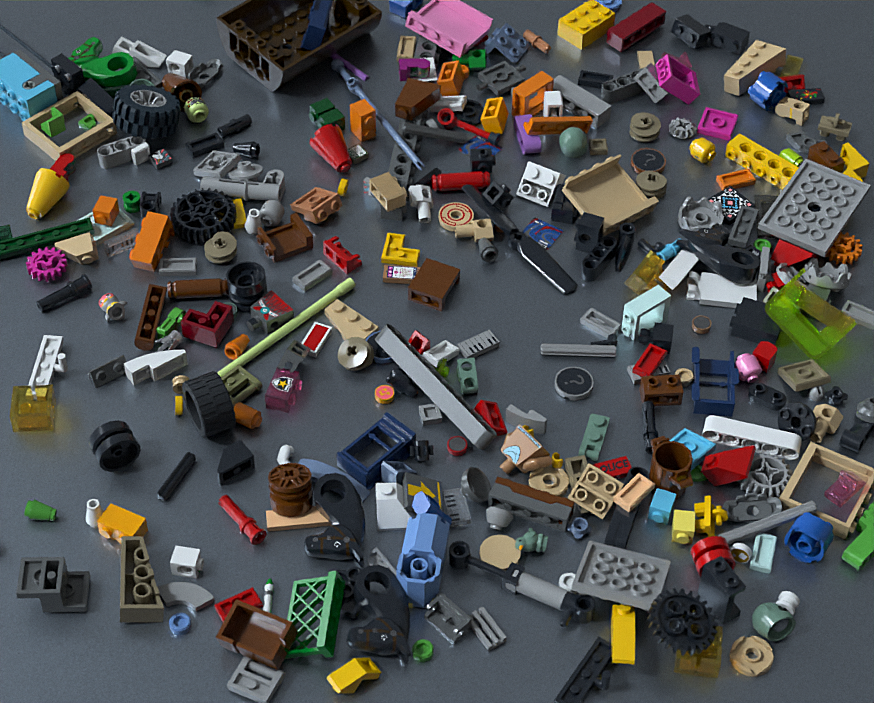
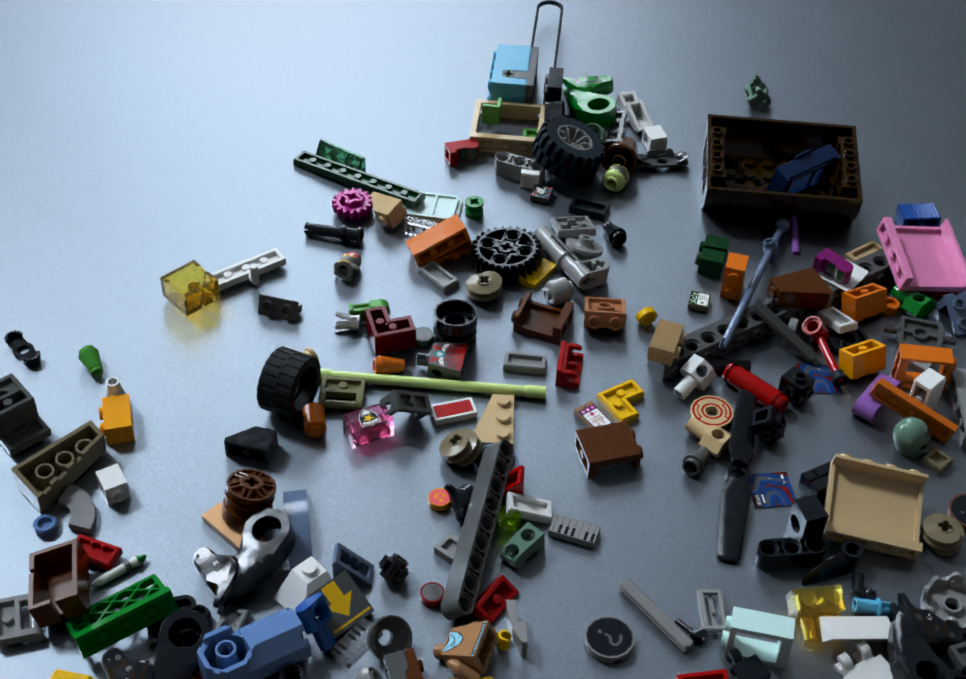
camera: 50 degrees right, 5 degrees down
yellow cone [26,168,70,219] -> none
black wheel [88,420,141,472] -> none
orange brick [93,195,120,226] -> none
white slope [124,350,188,385] -> none
reddish brown brick [134,284,167,351] -> none
black piece [140,191,162,220] -> none
black axle [157,452,196,501] -> none
reddish brown axle [167,278,229,299] -> none
black pin [217,114,252,138] -> none
red pin [218,495,267,545] -> none
white cone [244,209,263,235] -> none
white arm [277,445,294,465] -> none
red cone [309,124,352,173] -> none
dark blue piece [336,412,416,490] -> none
white slope [516,161,566,207] -> none

